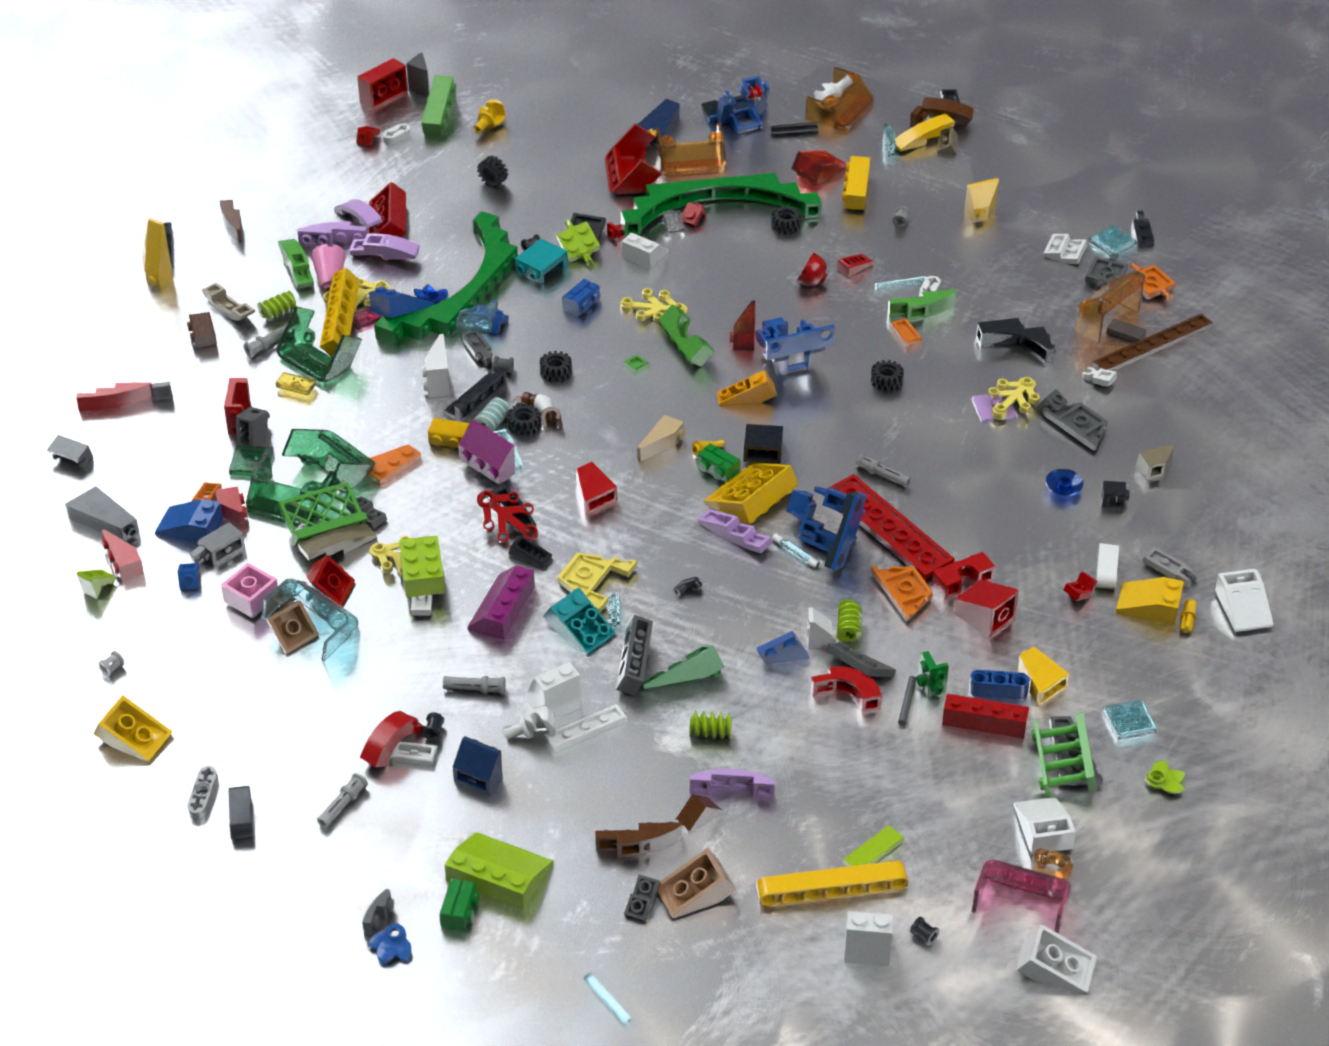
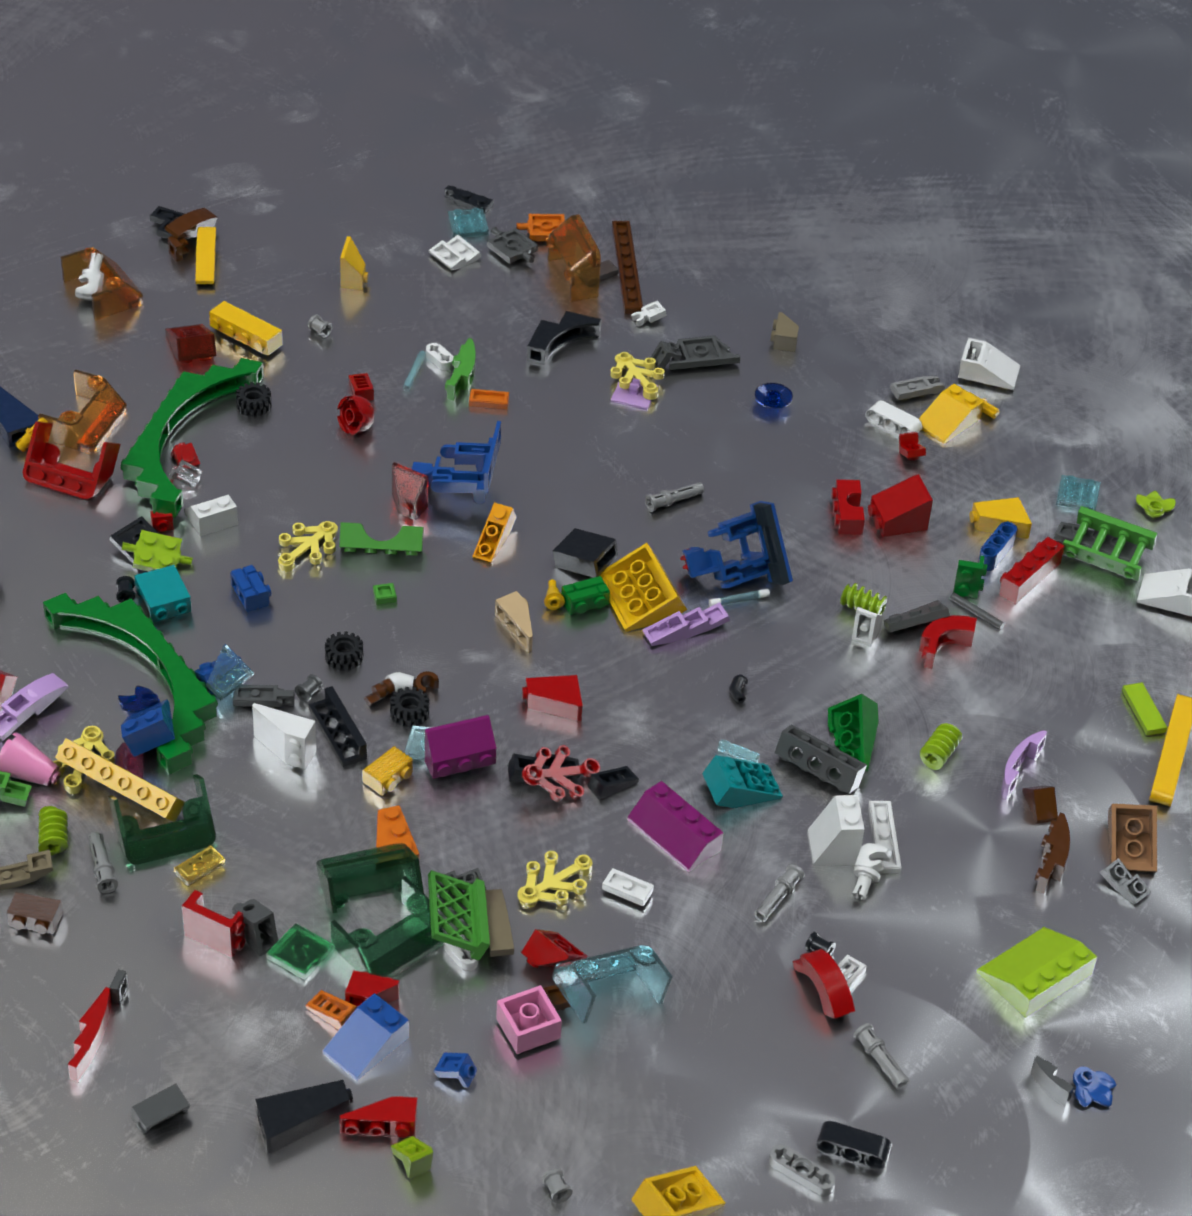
camera: 65 degrees left, 0 degrees up
hinge [190,522,245,566] -> none
medium nougat slope [266,600,319,654] -> none
lime brick [399,535,445,597] -> none
green brick [439,879,480,931] -> none
dark blue slope [452,736,503,795] -> none
light aqua piece [474,397,510,432] -> none
light yellow wing [557,553,637,613] -> none
blue container [700,76,770,135] -> none
blue wing [757,631,810,665] -> none
black axle [771,122,818,134] -> none
red plate [826,474,955,580] -> none
black tyre [871,360,904,392] -> none
orange wing [871,565,933,621] -> none
clear light blue slope [883,123,896,157] -> none
dark tan slope [937,127,958,154] -> none
black brick [1100,481,1130,509] -> none

